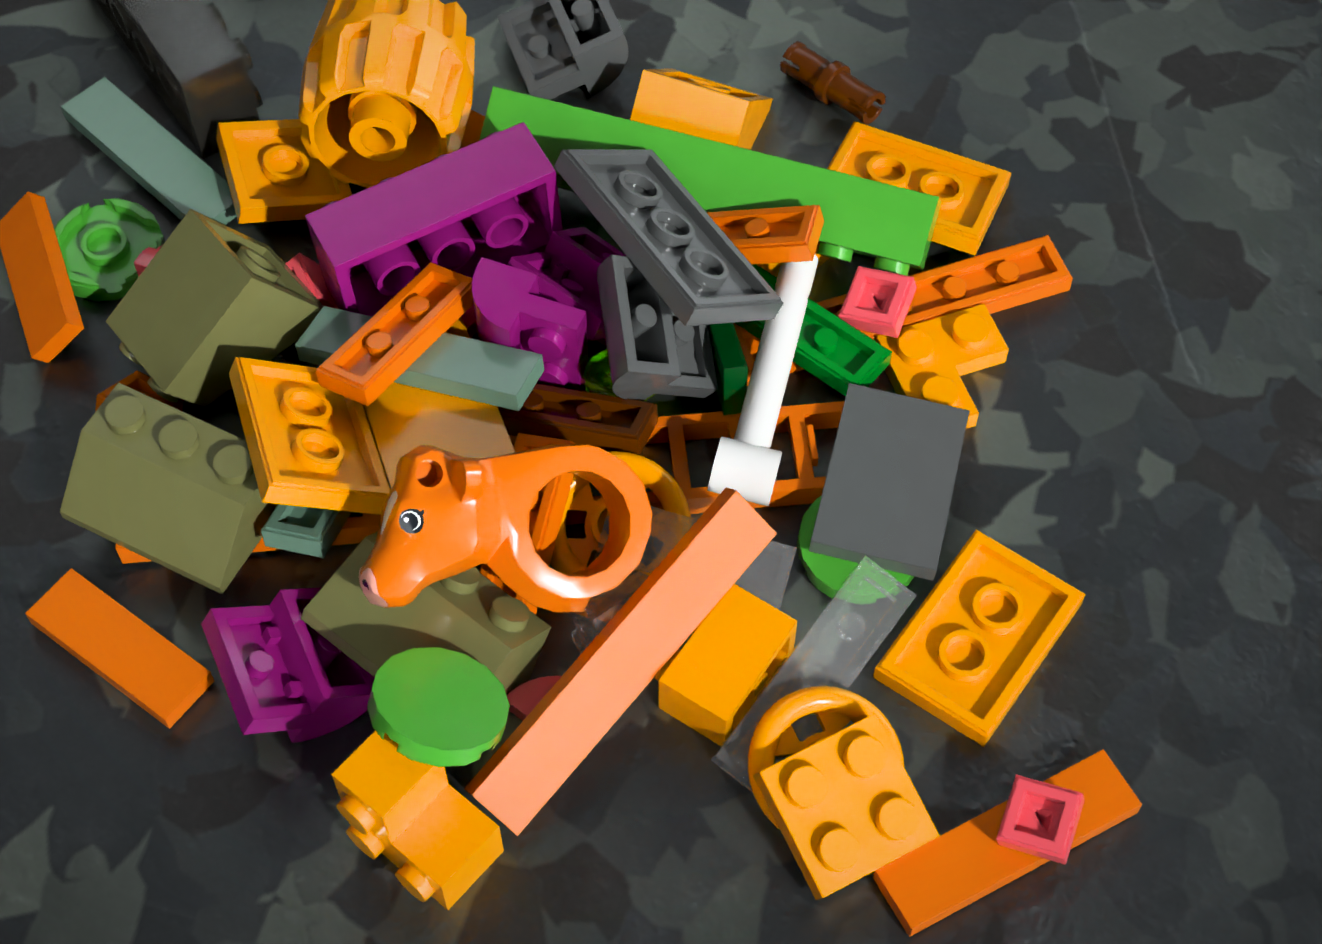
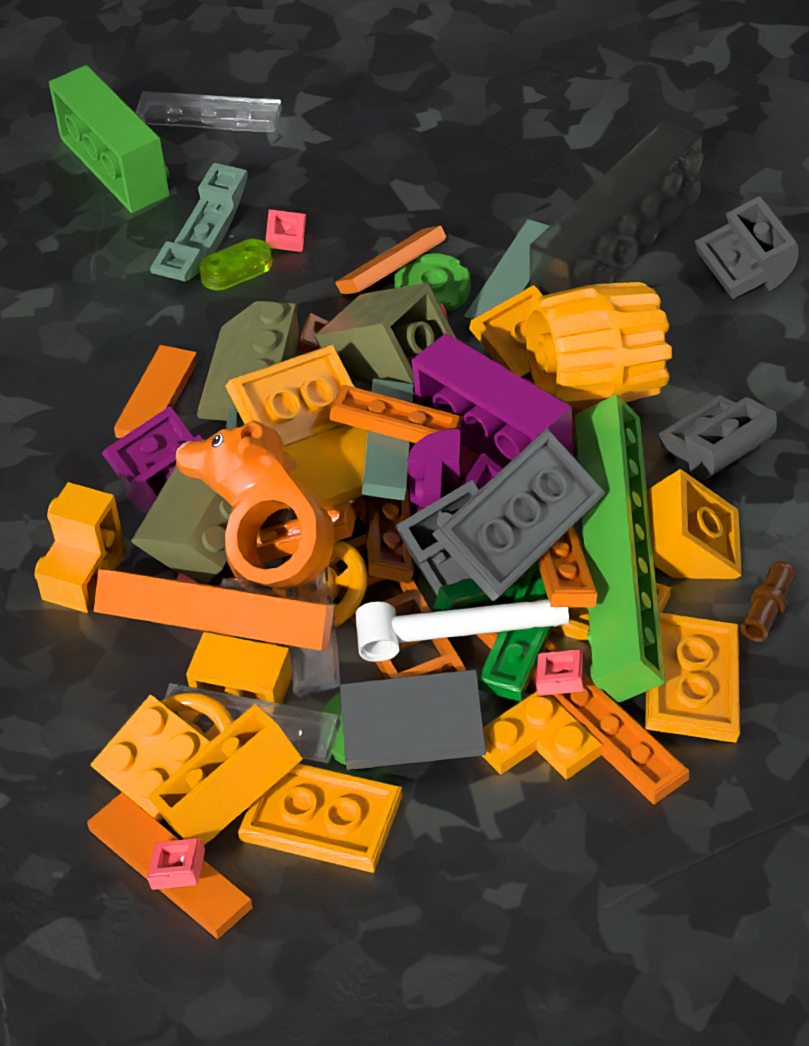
camera: 75 degrees right, 10 degrees down
bright green tile [367,647,510,767] -> none
none -> light orange brick [147,704,302,845]

